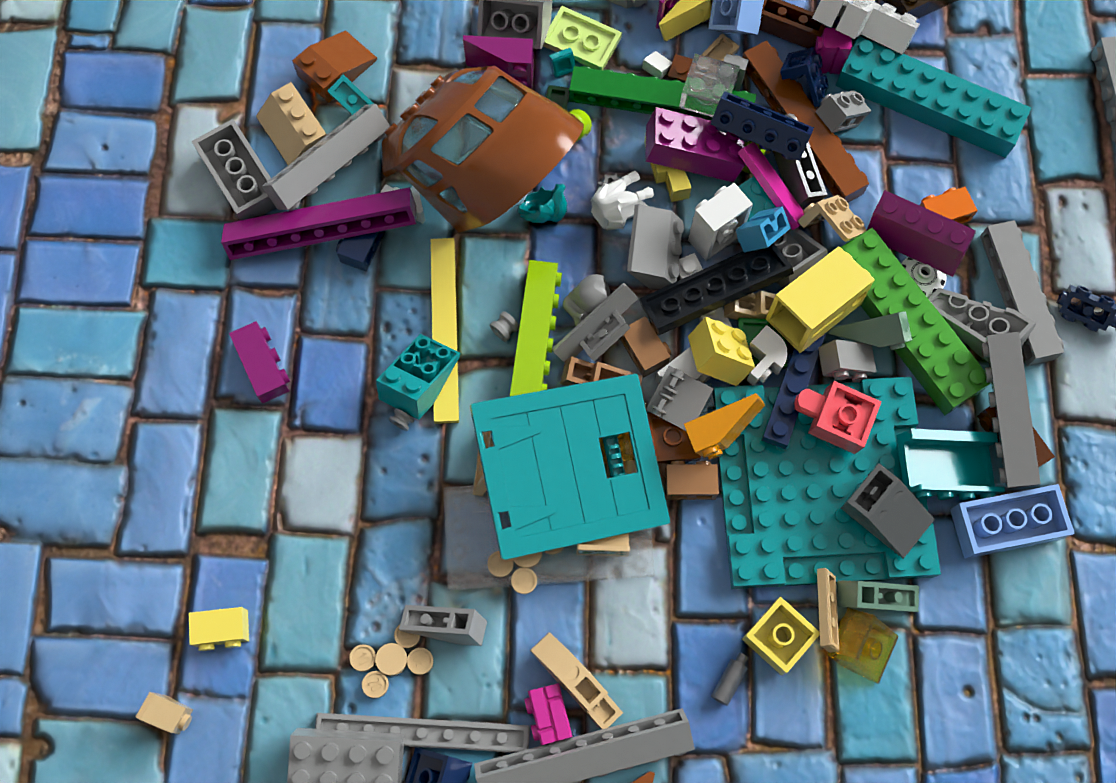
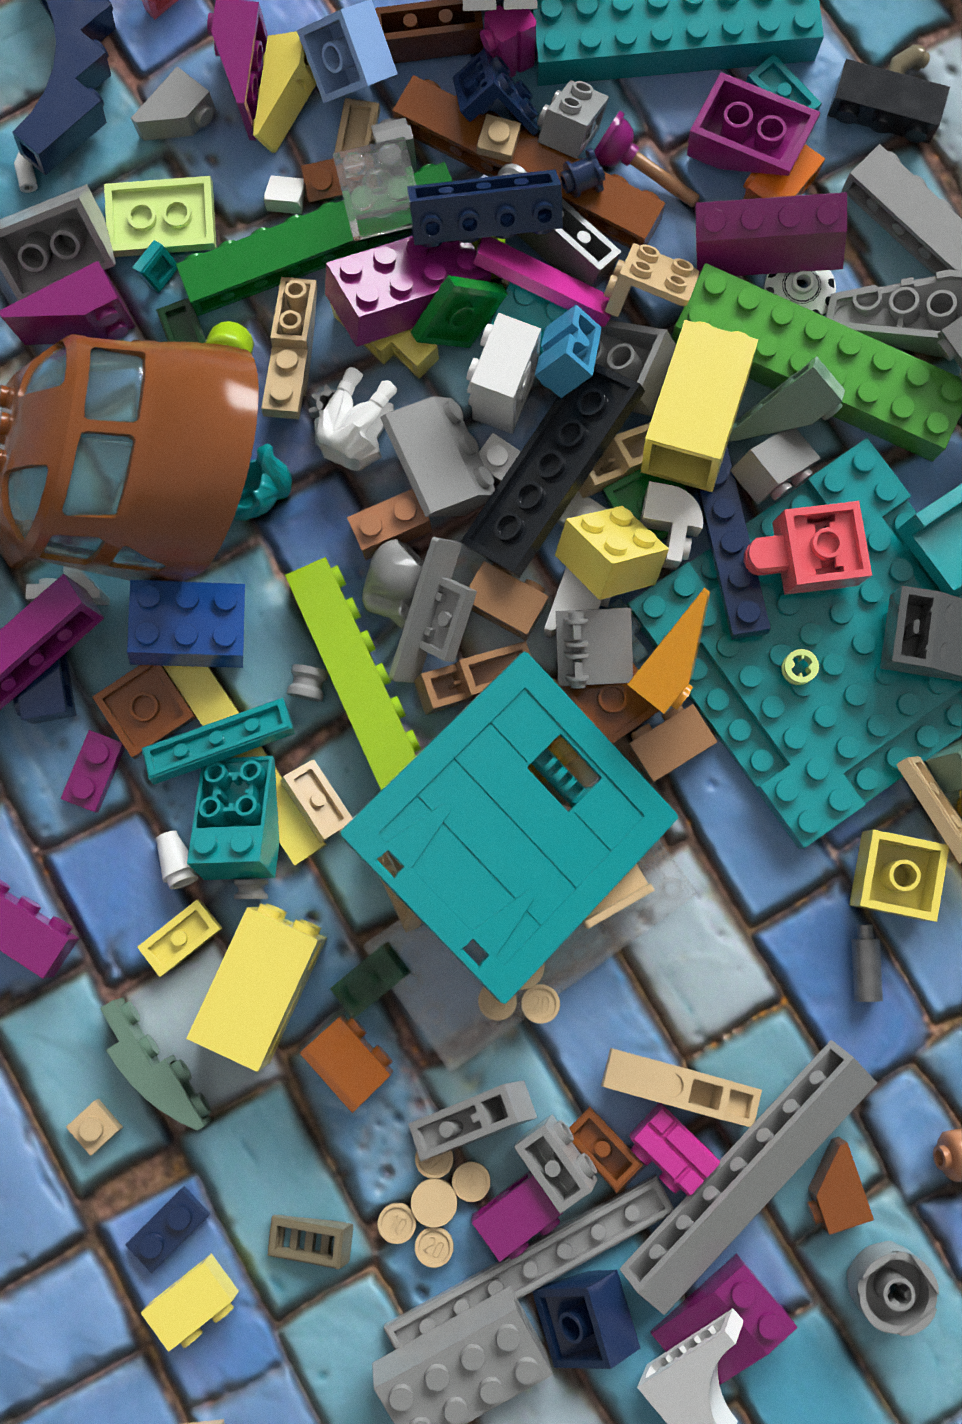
camera: 25 degrees left, 10 degrees up
none -> magenta plate [60,730,125,813]
none -> tan plate [66,1099,123,1156]
none -> dark orange plate [92,665,197,759]
none -> sand green slope [100,998,212,1131]
none -> dark blue plate [125,1186,210,1273]
none -> blue brick [127,580,245,668]
none -> light yellow plate [137,899,223,977]
none -> teal tile [142,698,295,785]
none -> white cone [156,831,198,889]
none -> light yellow brick [186,903,327,1072]
none -> tan slope [261,277,317,420]
none -> dark tan slope [267,1215,354,1269]
none -> tan plate [280,759,352,843]
none -> dark orange slope [300,1014,393,1113]
none -> clear green plate [330,942,411,1019]
none -> nougat brick [347,488,432,560]
none -> green plate [411,275,508,348]
none -> magenta brick [472,1171,563,1262]
none -> tan plate [477,114,521,163]
none -> light grey brick [514,1114,598,1214]
none -> dark blue brick [559,148,605,198]
none -> dark orange slope [569,1107,646,1193]
none -> piece [594,111,700,207]
none -> magenta slope [686,72,820,176]
none -> teal plate [746,54,822,111]
none -> yellowish green bush [781,649,819,685]
none -> black brick [827,59,950,144]
none -> dark tan arm [888,45,930,74]

